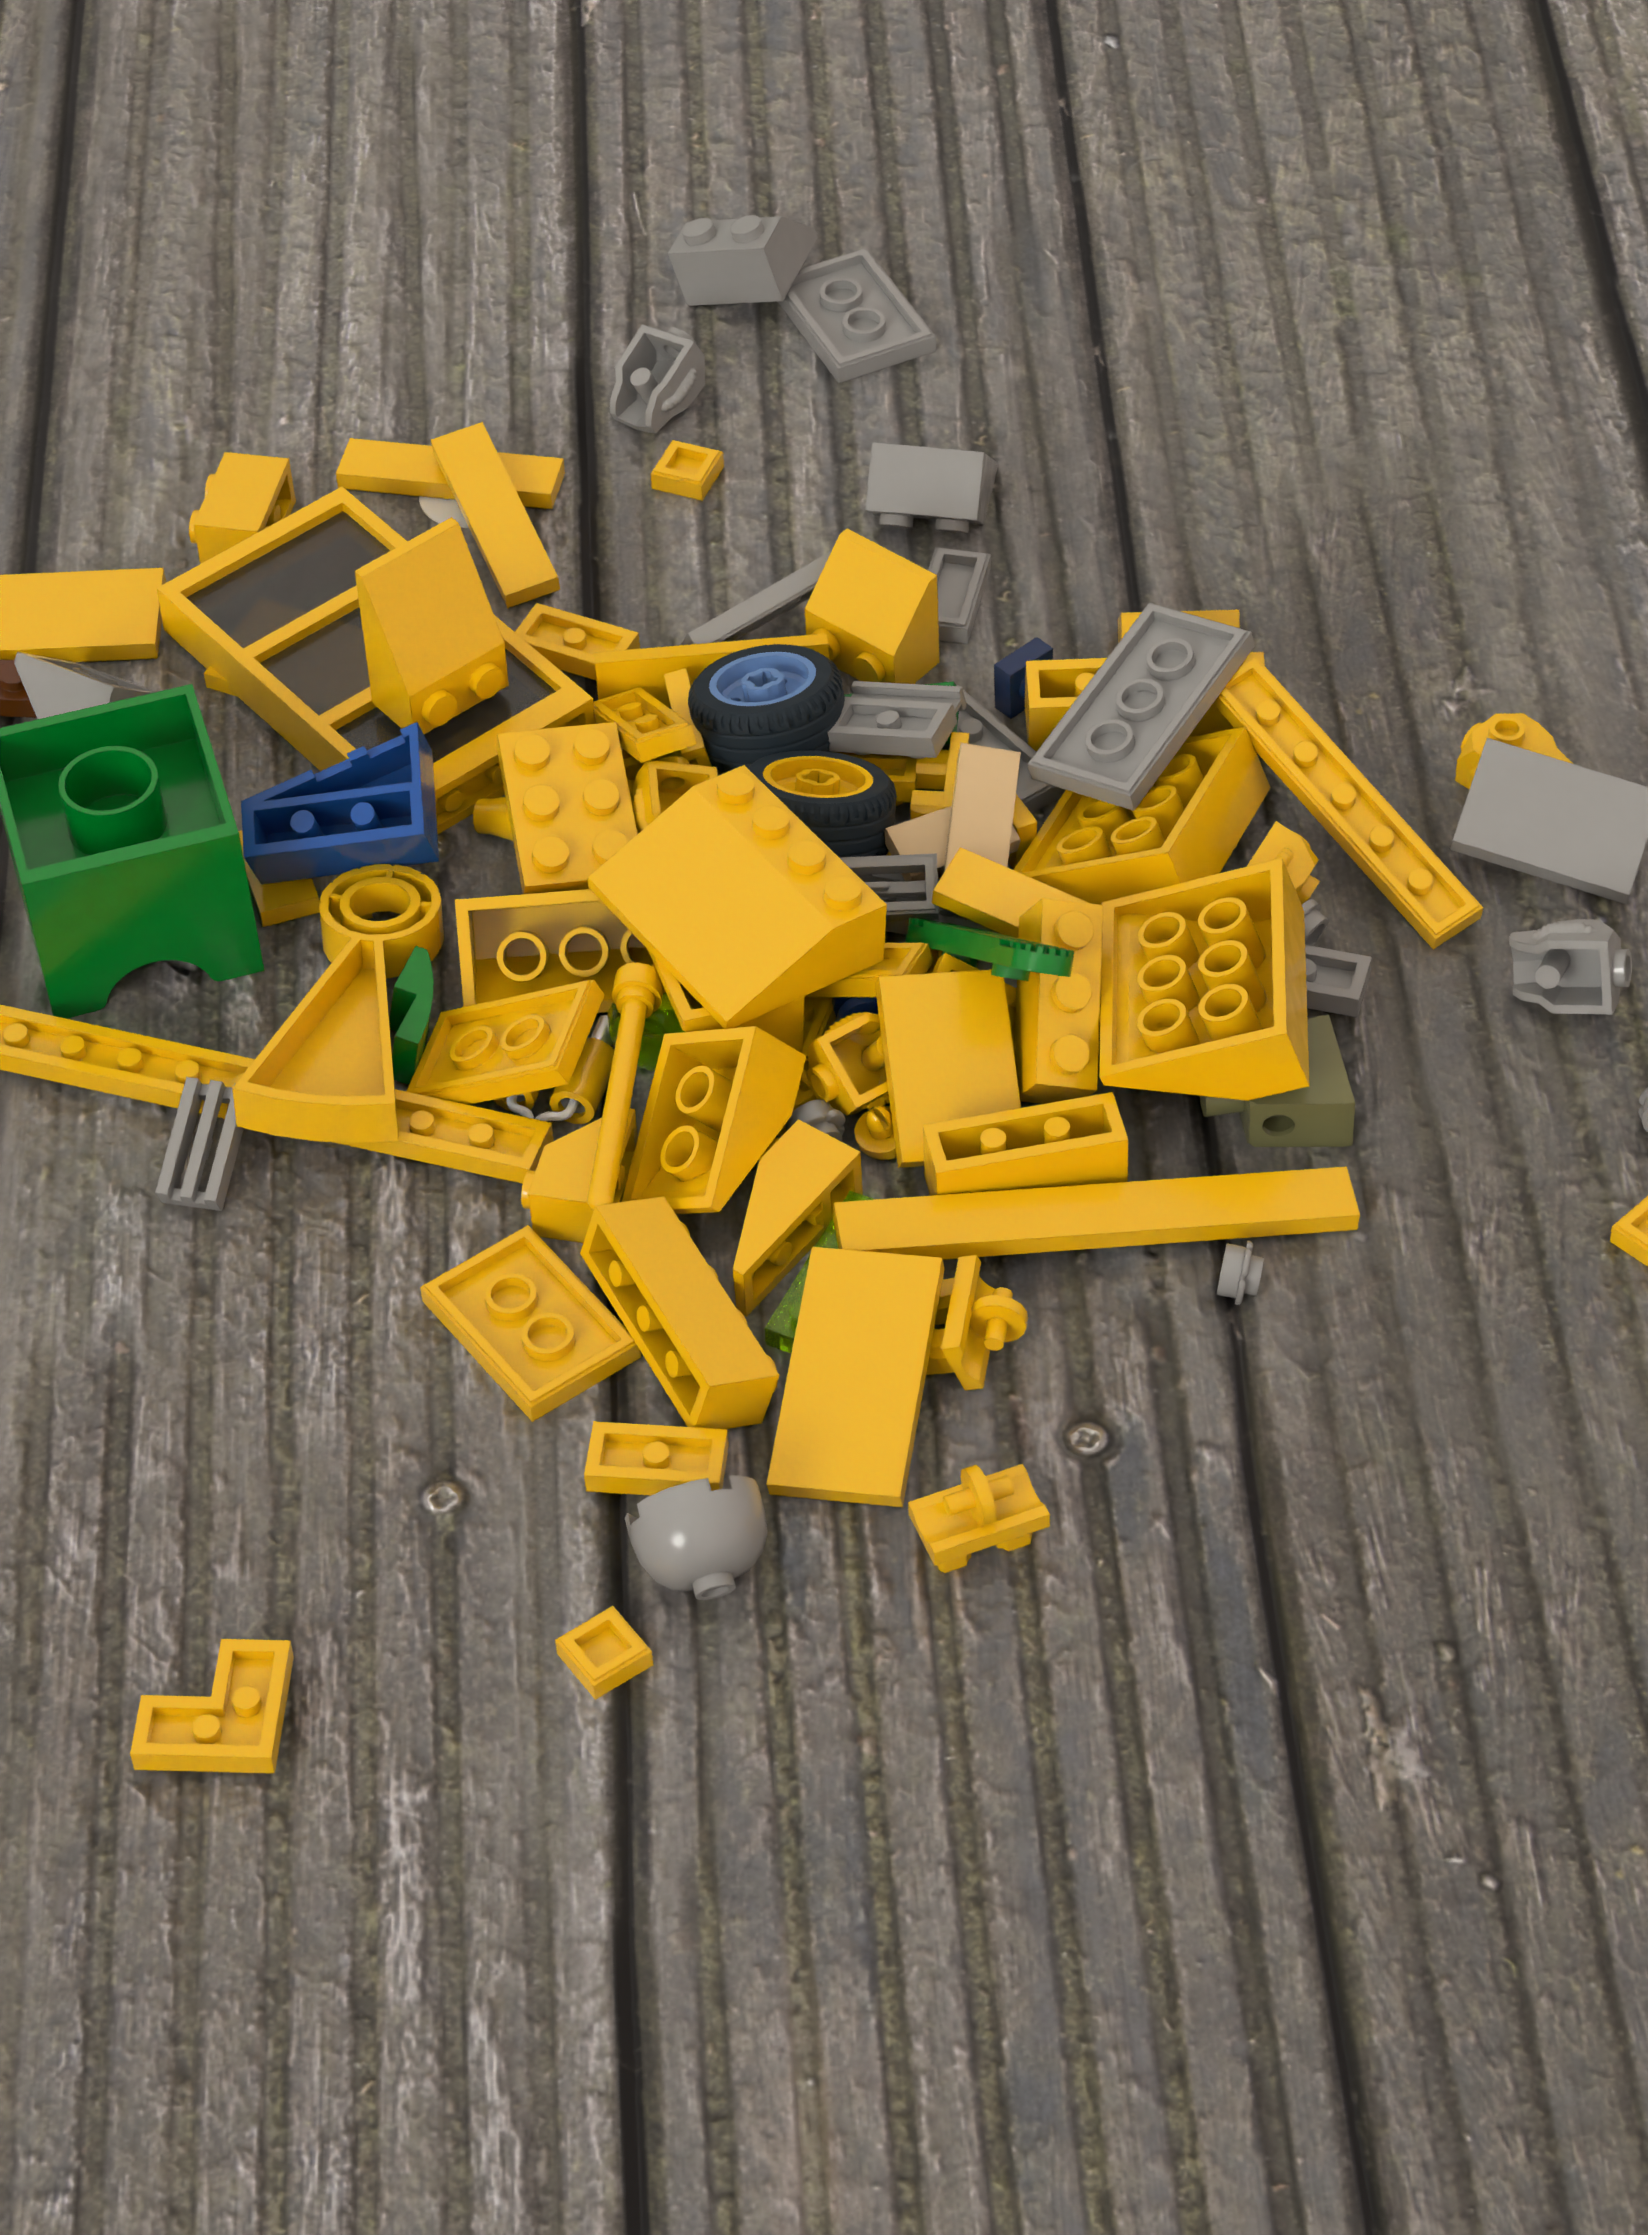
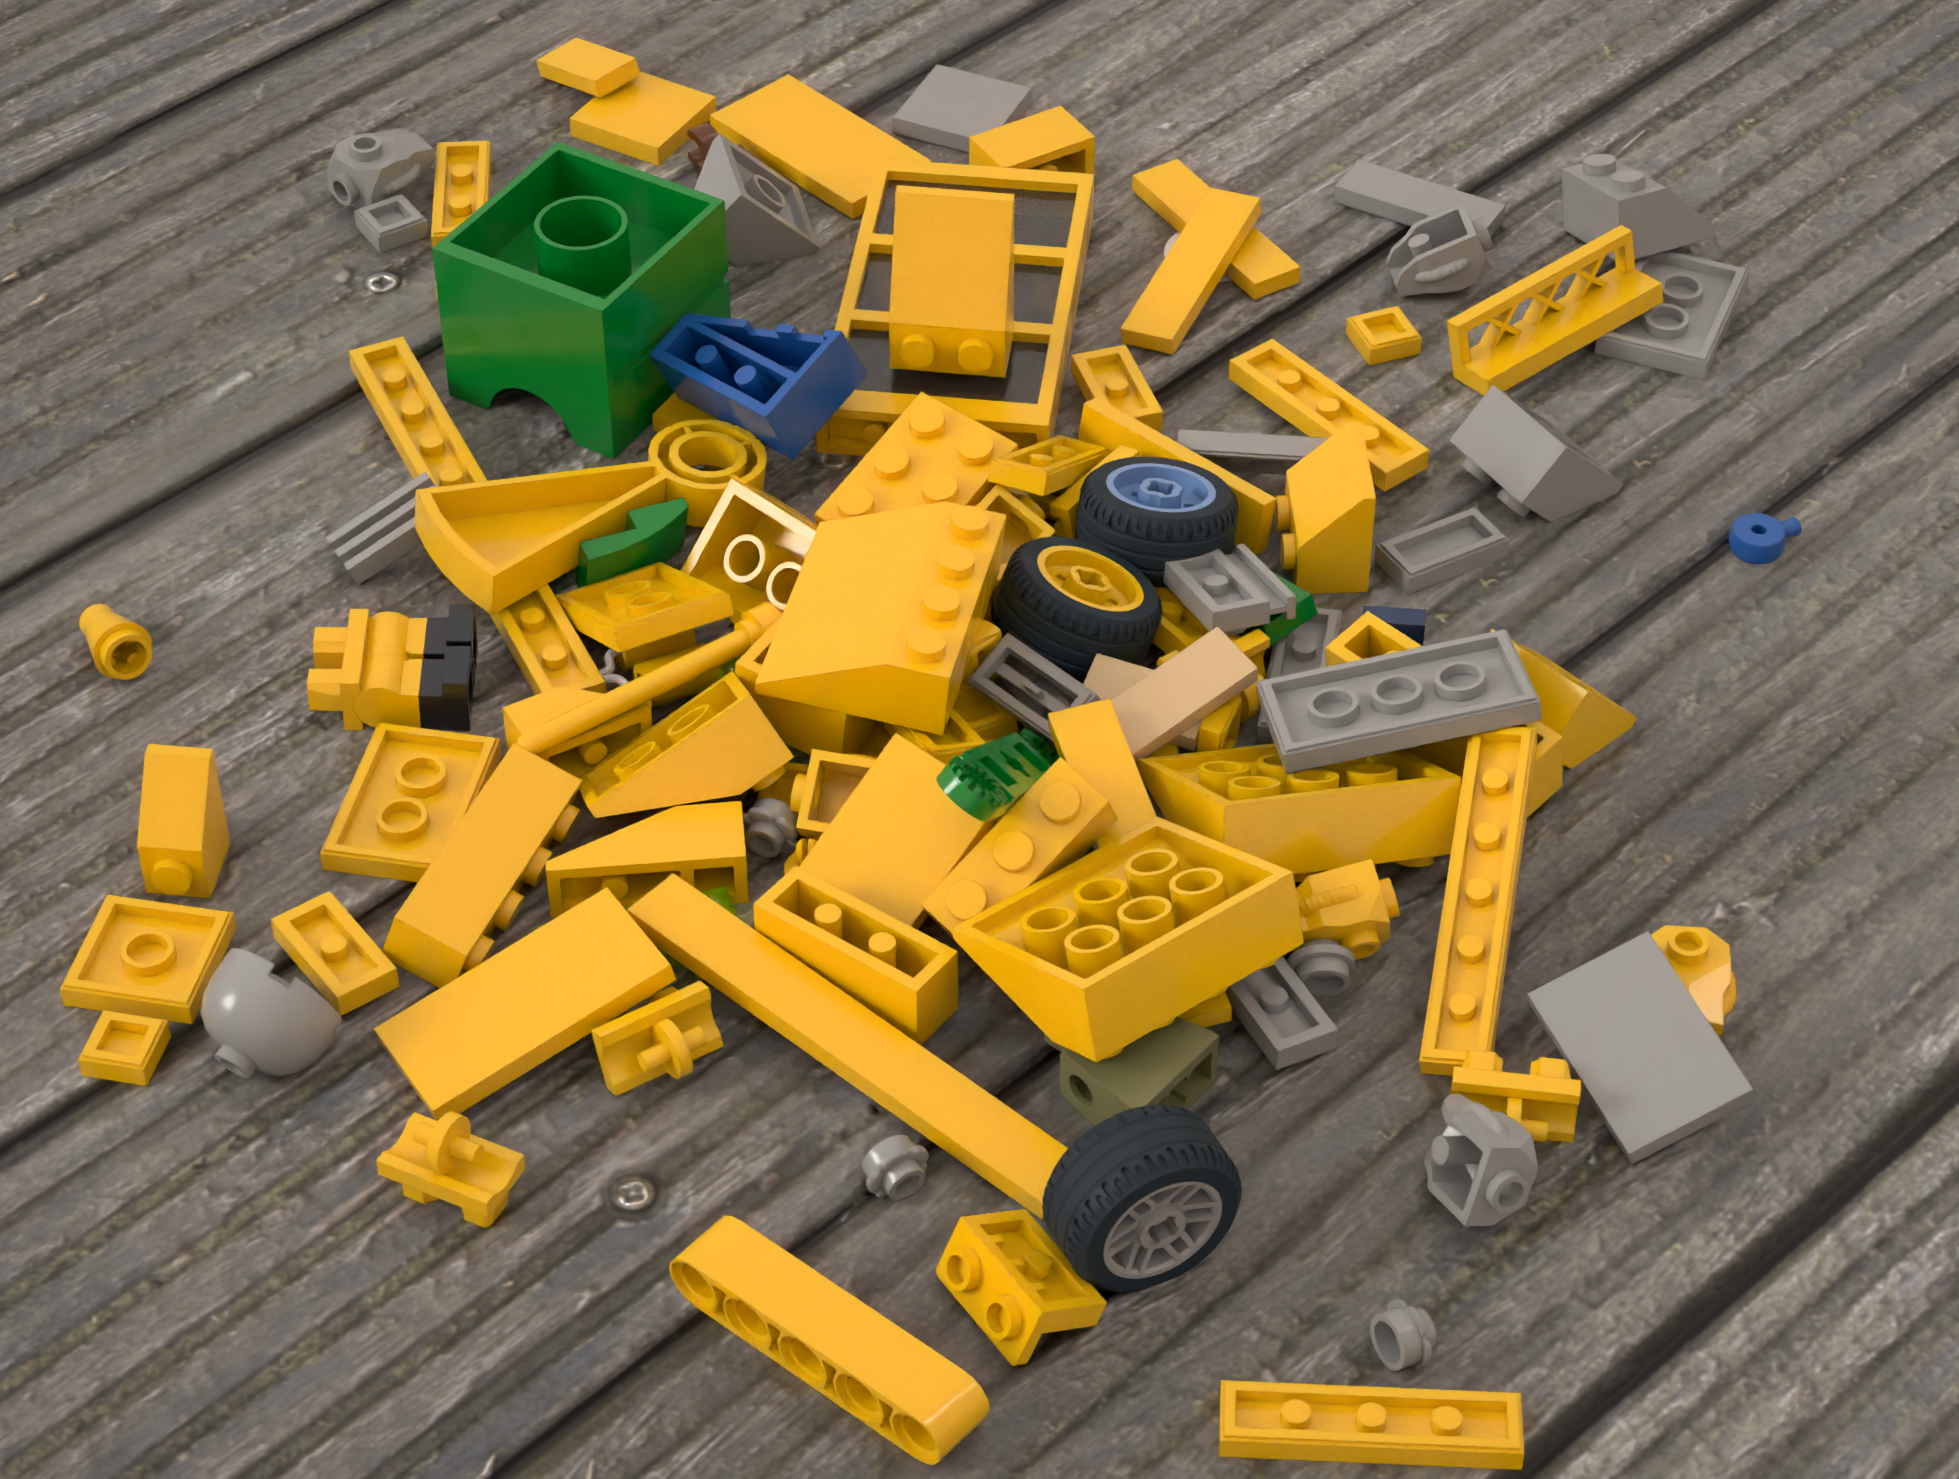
camera: 45 degrees right, 5 degrees down
none -> yellow tile [60,895,237,1024]
none -> yellow cone [79,604,152,680]
none -> yellow slope [137,744,231,898]
none -> yellow hips [307,604,478,731]
none -> yellow beam [669,1215,990,1465]
none -> light grey tile [893,64,1032,153]
none -> yellow bracket [936,1209,1107,1366]
none -> black wheel [1042,1105,1242,1292]
none -> yellow plate [1229,339,1430,491]
none -> light grey tile [1334,159,1506,237]
none -> yellow fence [1447,225,1663,396]
none -> yellow hips [1447,1049,1581,1143]
none -> blue piece [1729,513,1801,564]

